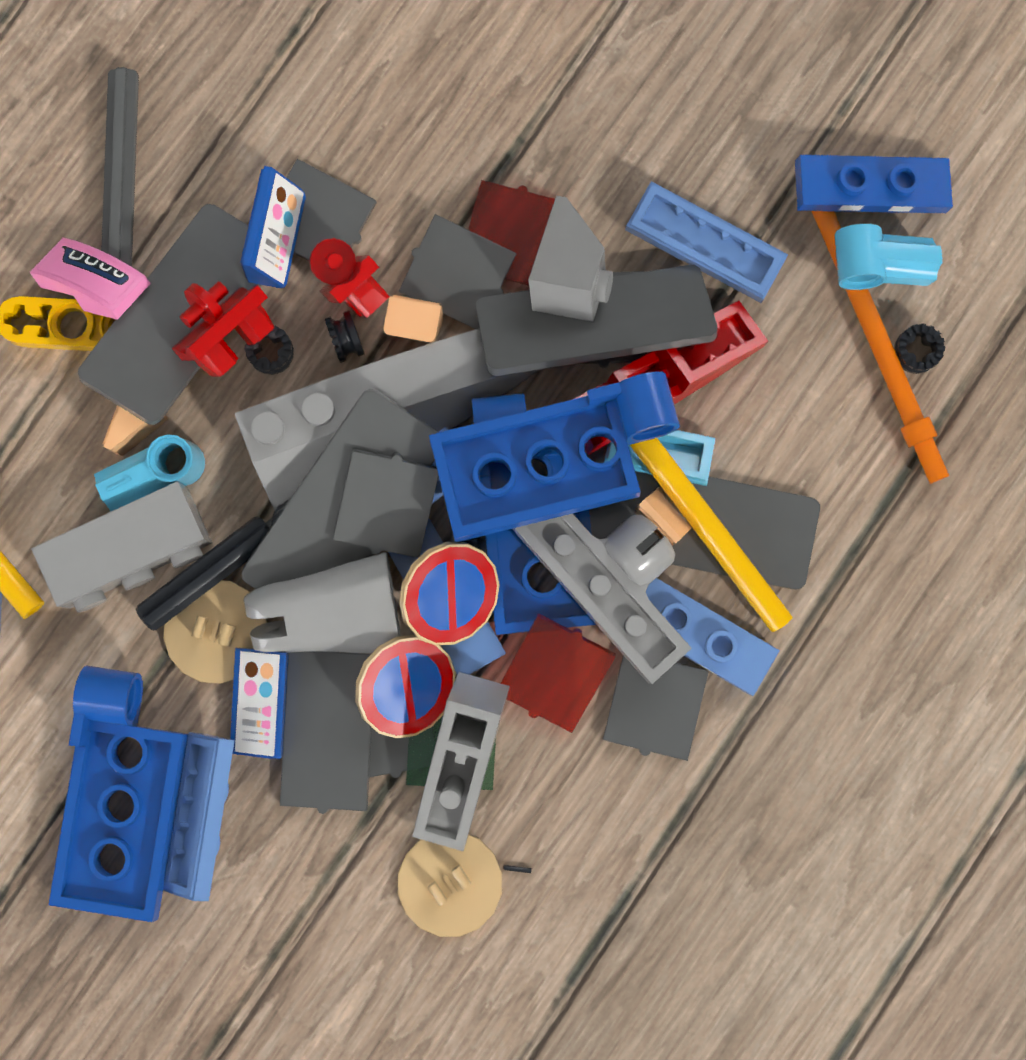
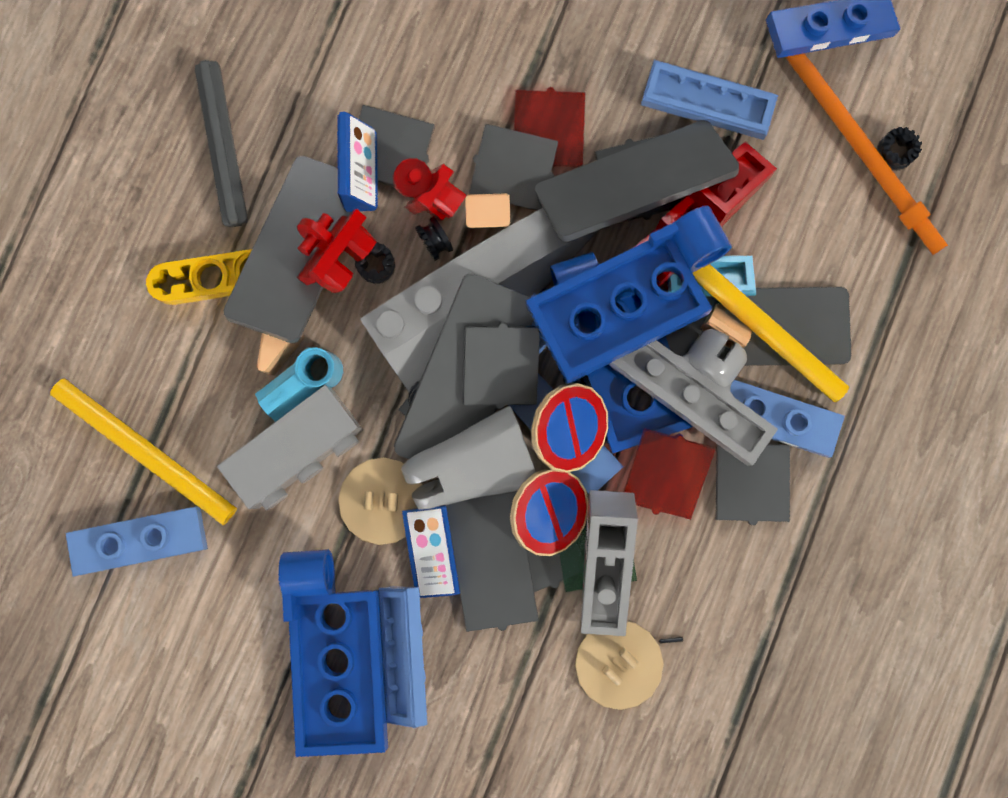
camera: 10 degrees left, 0 degrees up
bright pink slope [30,238,151,320] -> none
black axle [135,516,270,631] -> none
light grey slope [528,196,613,322] -> none
medium azure piece [835,224,942,290] -> none

